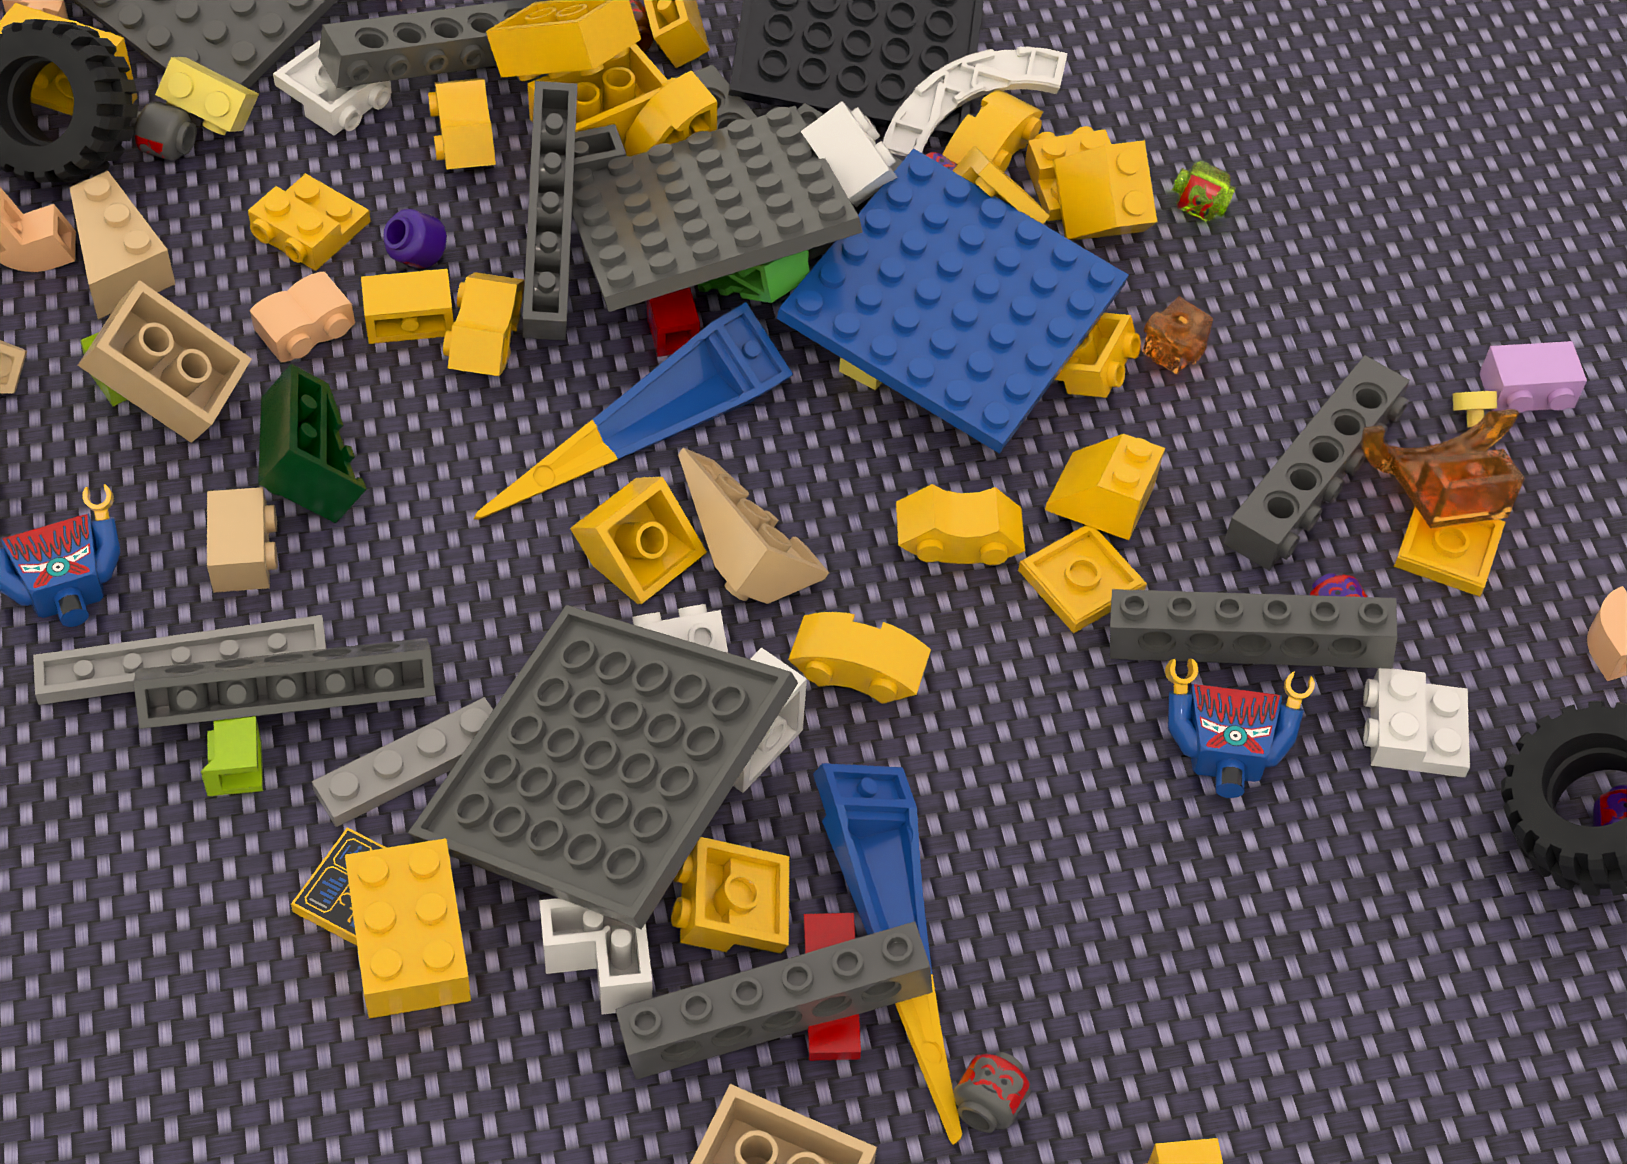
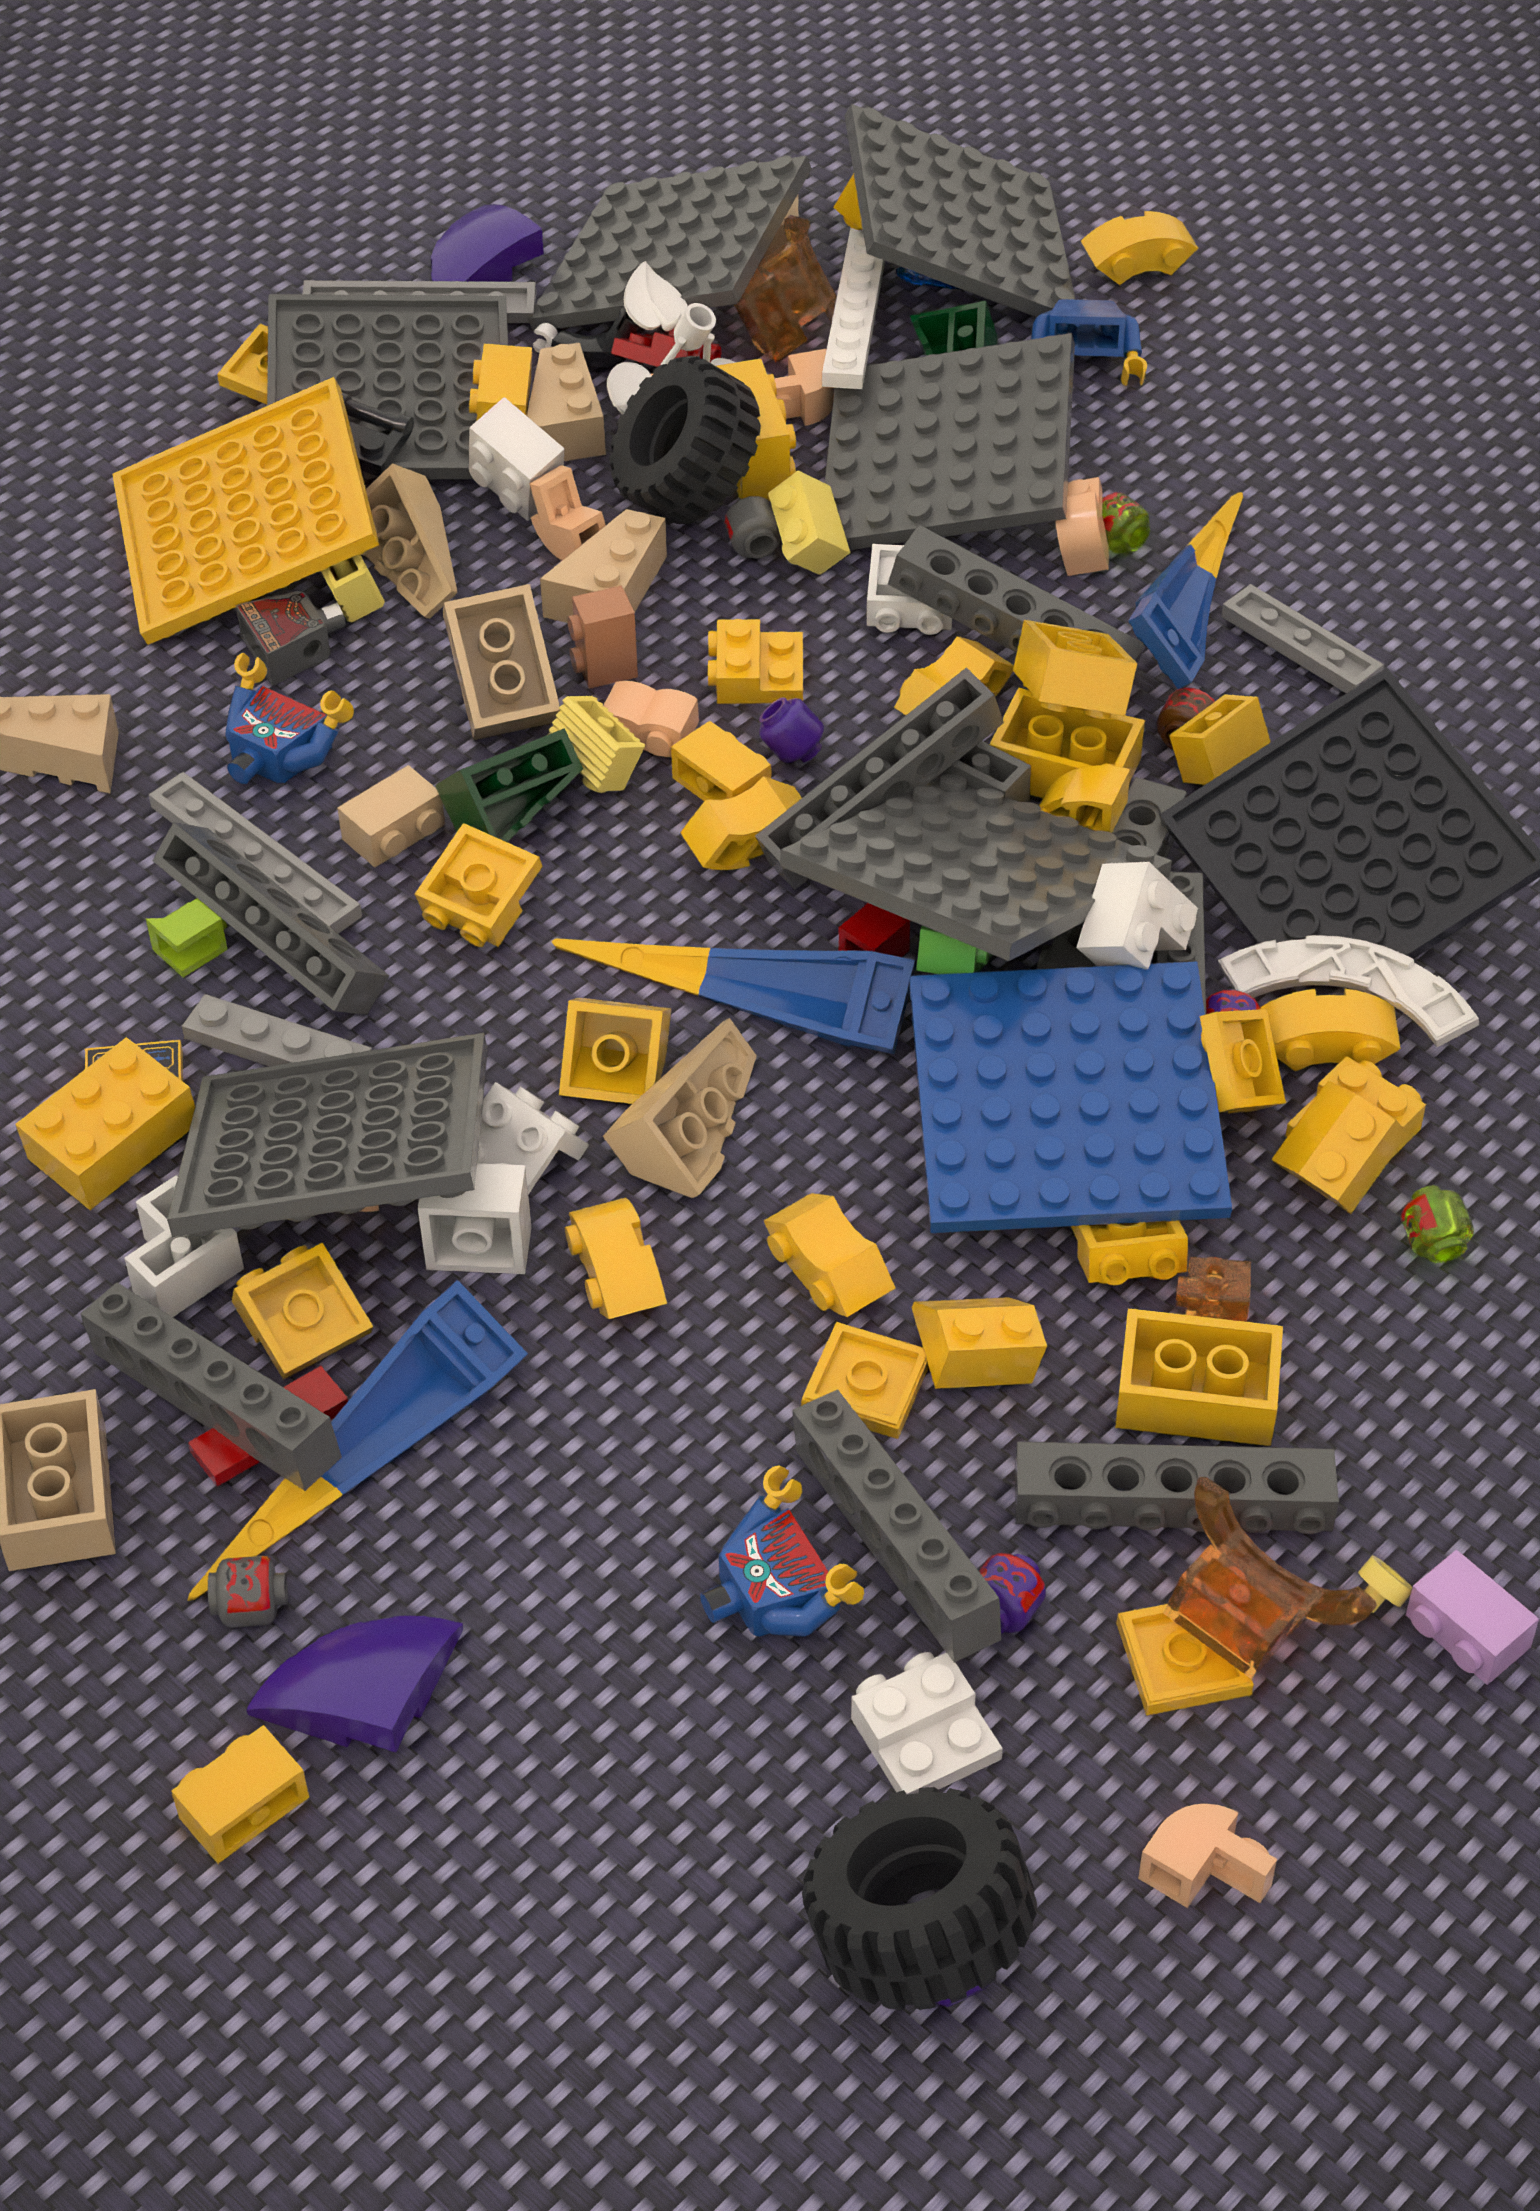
camera: 60 degrees right, 5 degrees down
none -> dark purple brick [246,1616,463,1753]
none -> yellow plate [415,823,543,947]
none -> light yellow brick [548,696,645,793]
none -> nougat brick [567,585,638,689]
none -> yellow brick [1115,1308,1283,1446]

